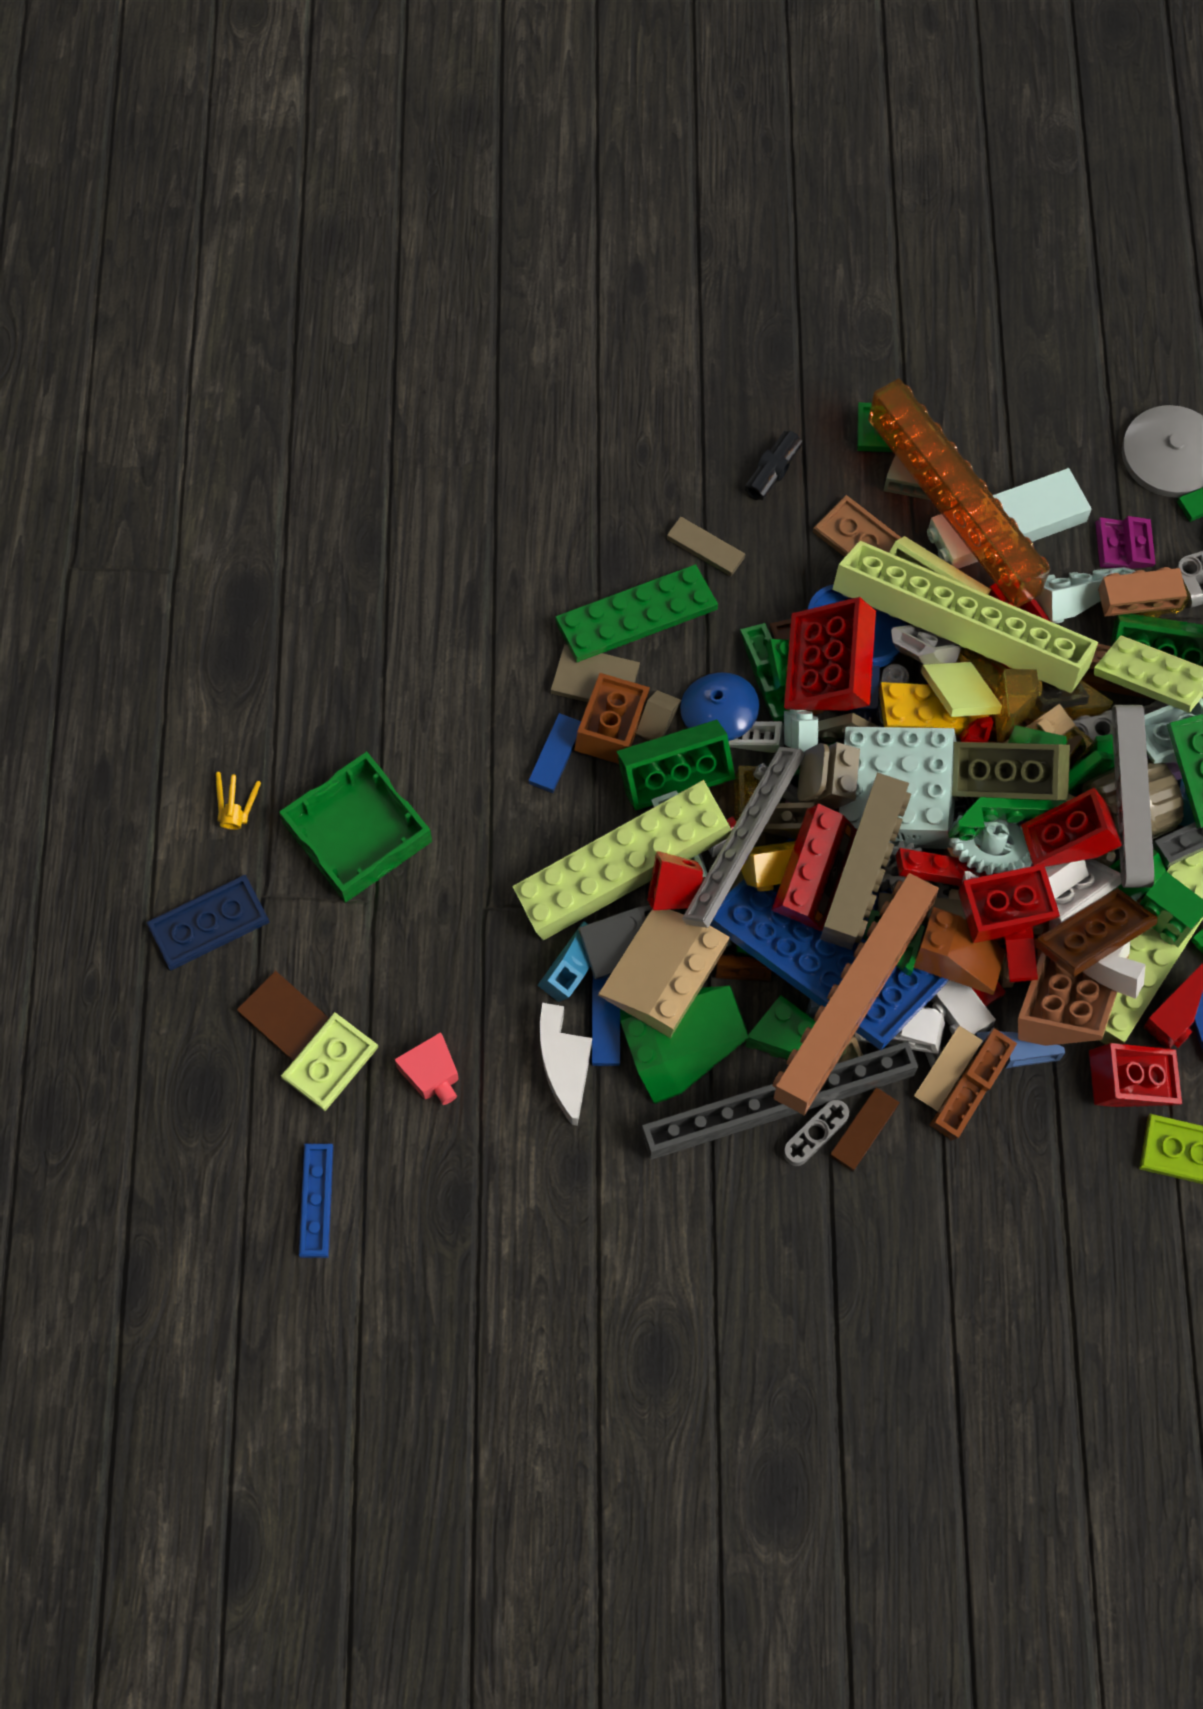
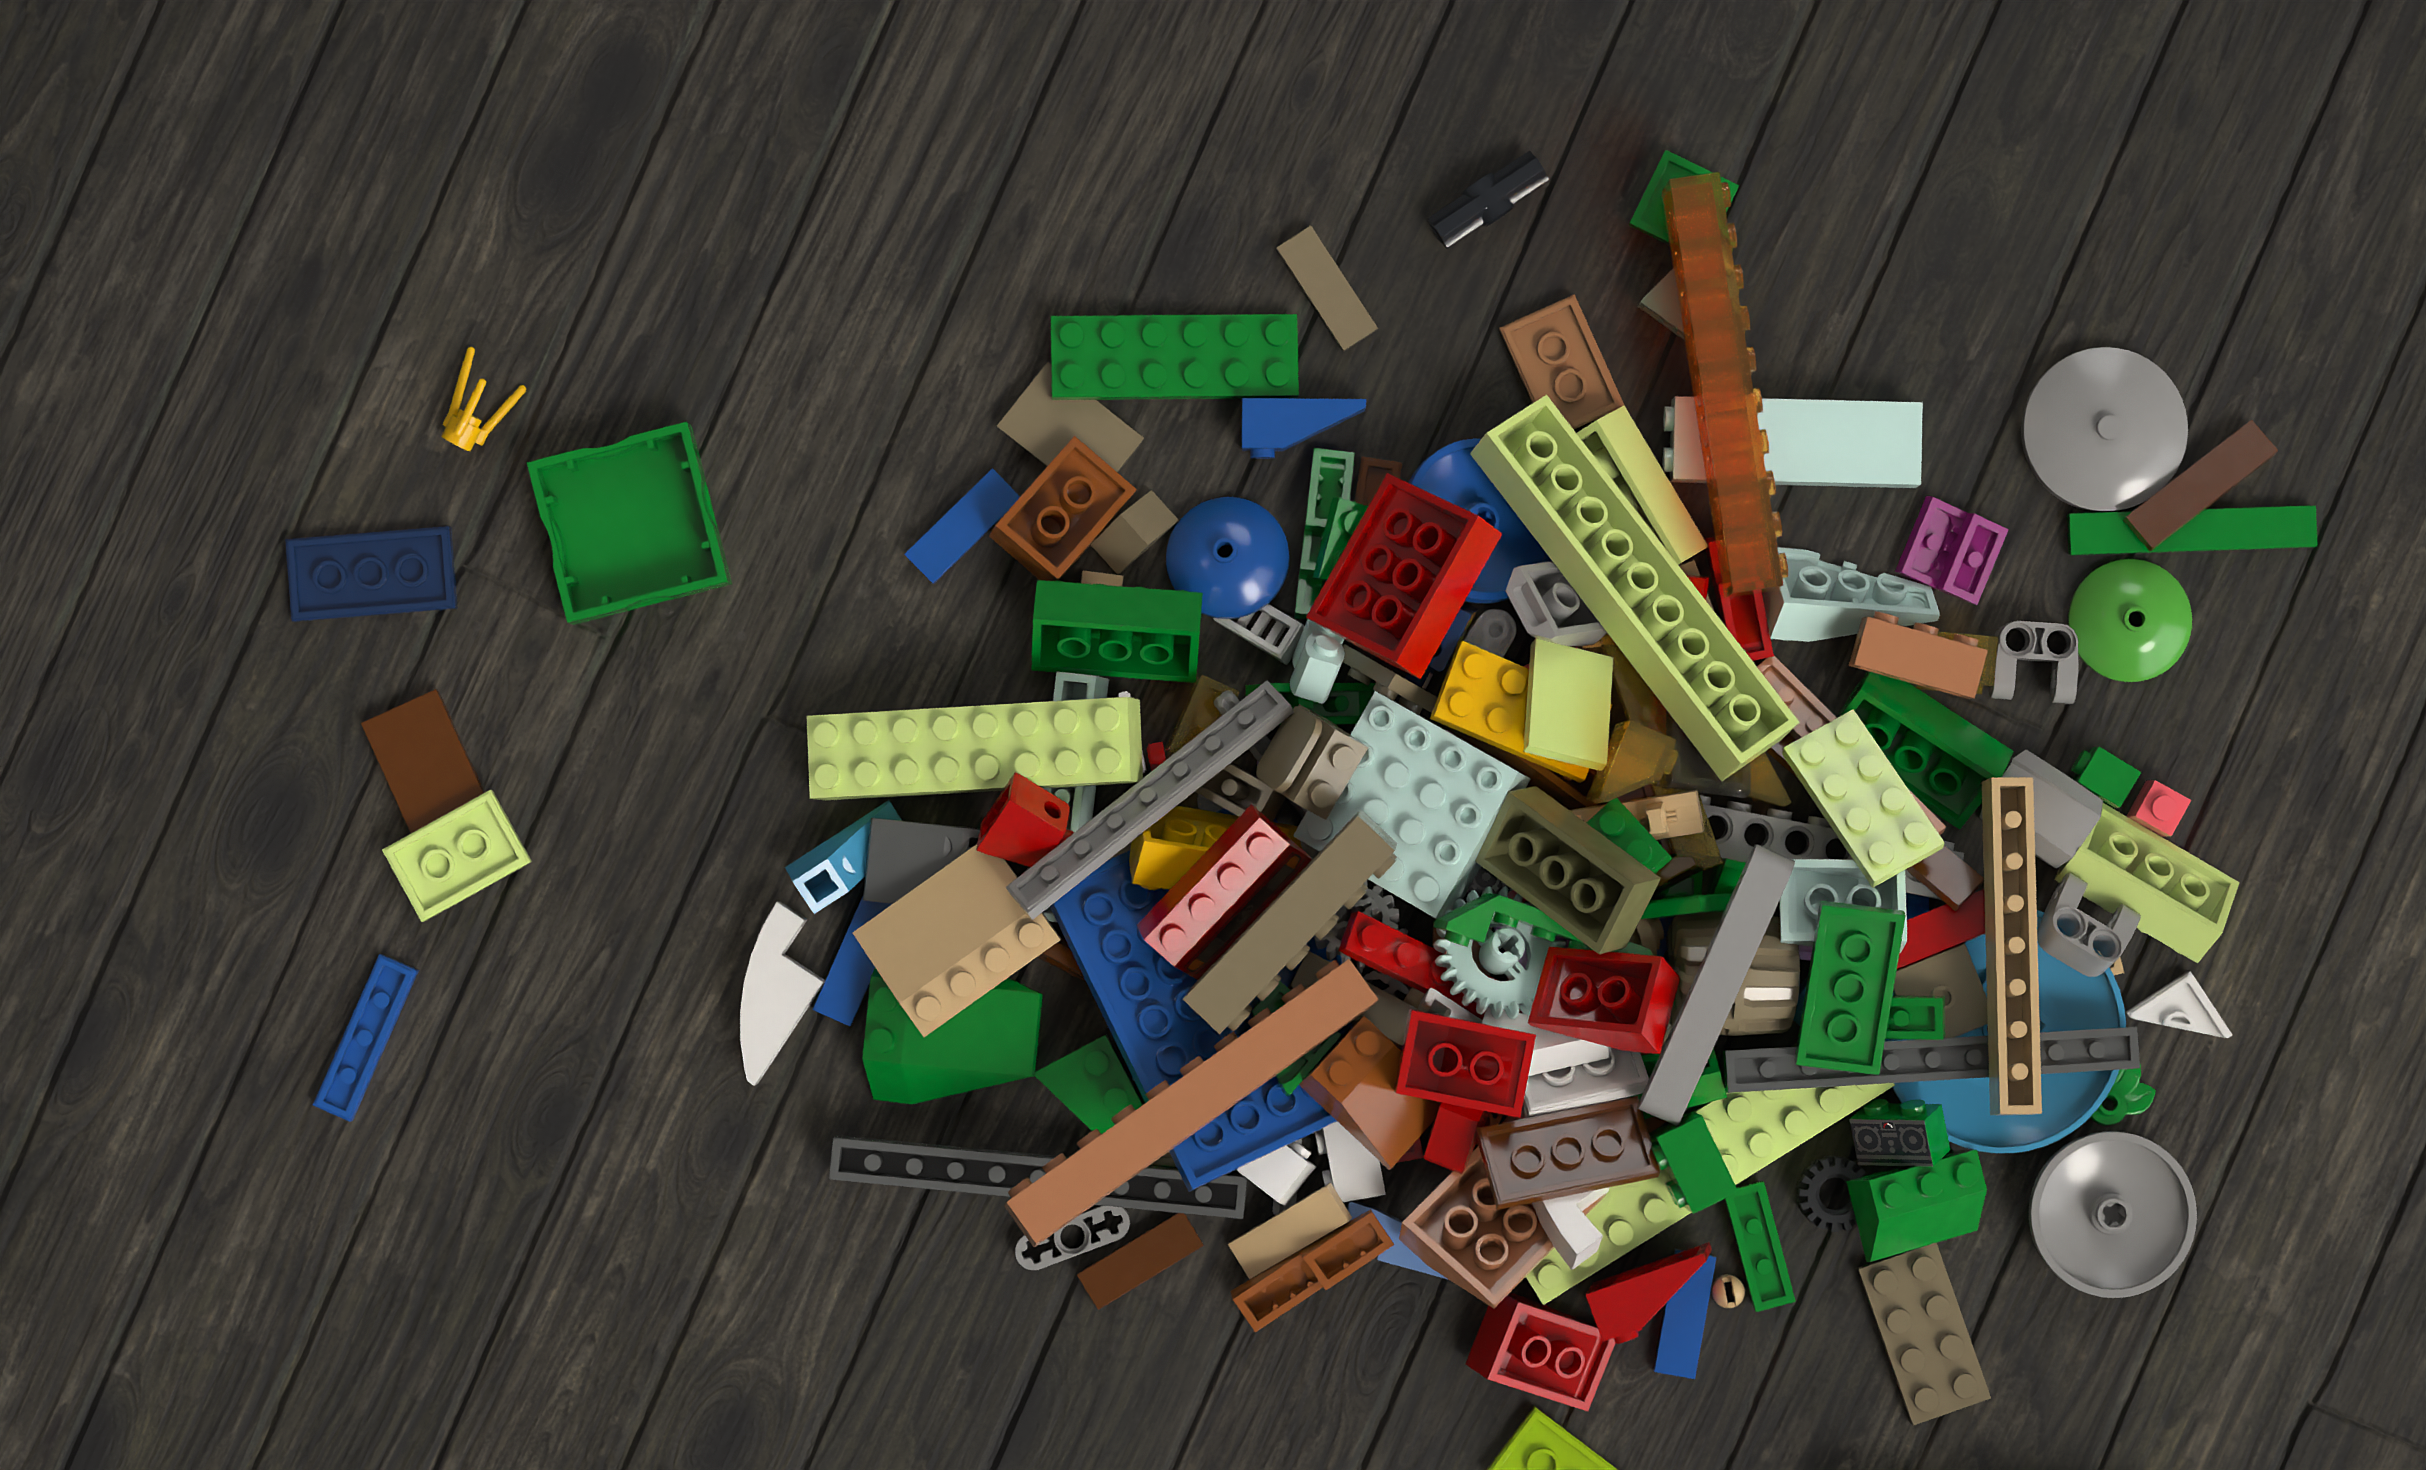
camera: 25 degrees right, 20 degrees up
coral torso [395,1032,459,1105] -> none
red tile [960,717,993,743] -> none
none -> blue slope [1242,398,1366,459]

